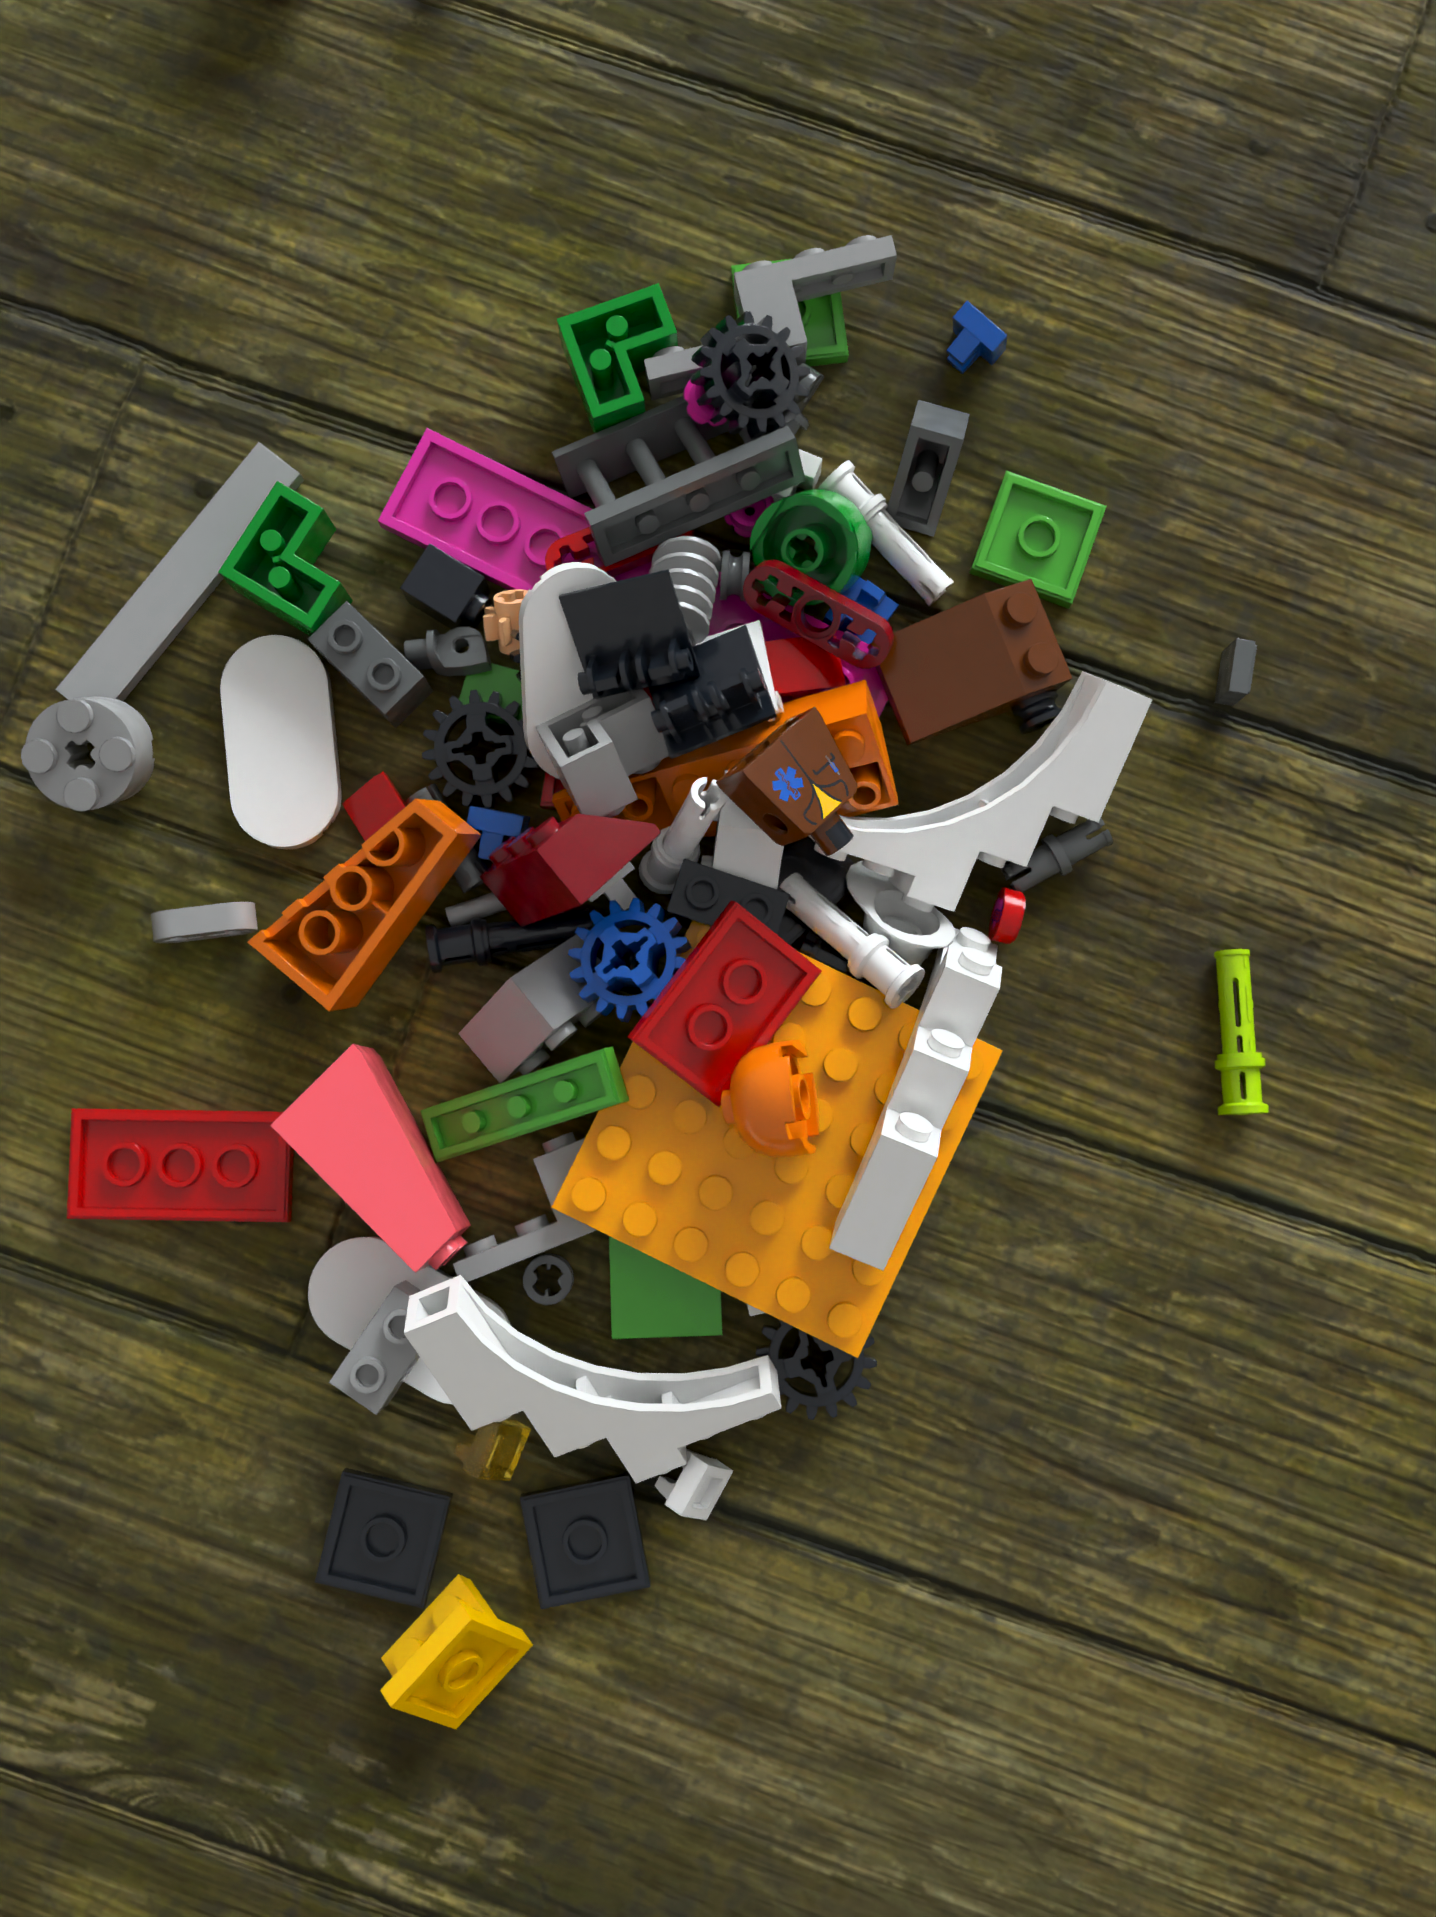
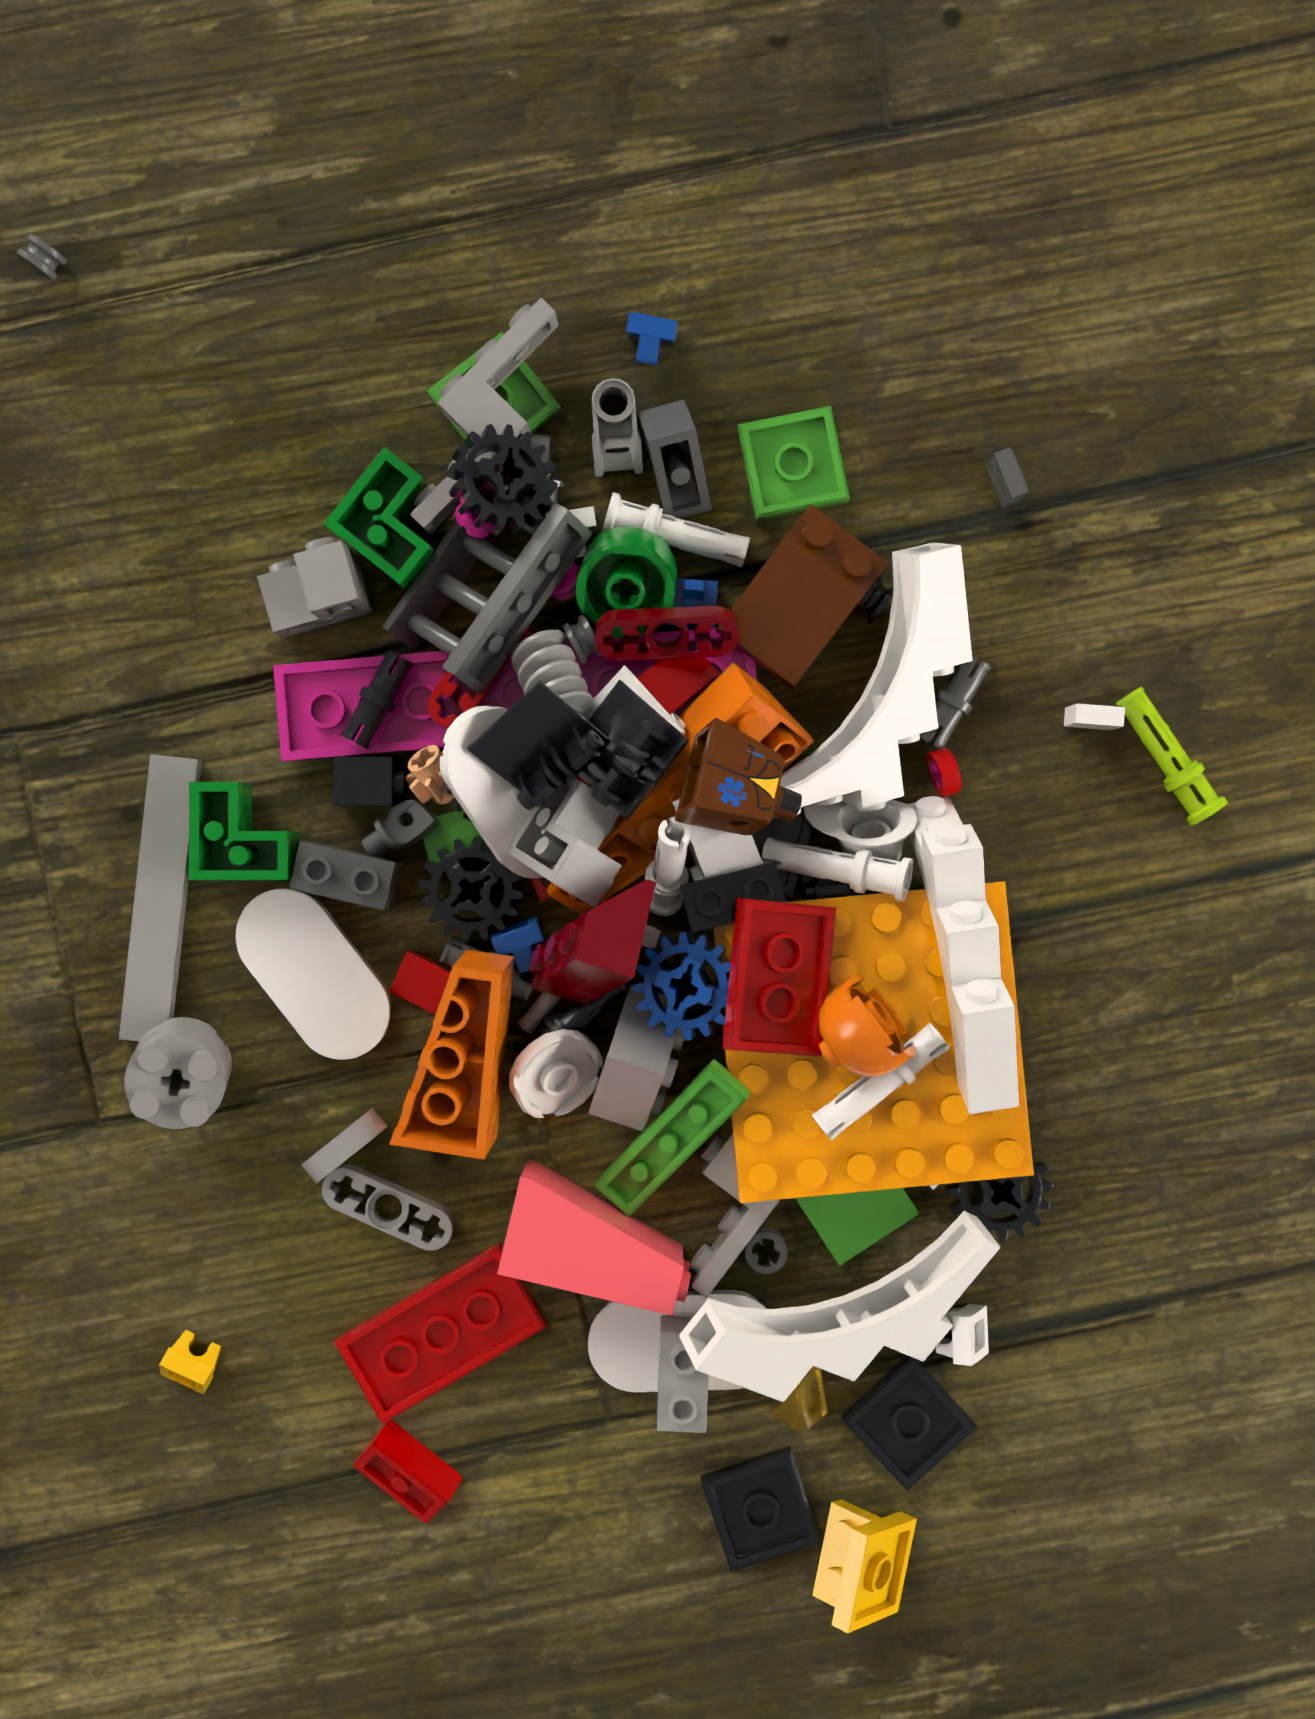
camera: 25 degrees left, 5 degrees up
none -> light grey brick [257,537,374,639]
none -> light grey beam [322,1164,455,1251]
none -> black pin [340,649,415,749]
none -> red slope [353,1420,462,1524]
none -> white tile [509,1029,603,1118]
none -> light grey piece [592,378,643,477]
none -> white pin [812,1022,950,1140]
none -> white tile [1064,704,1125,730]

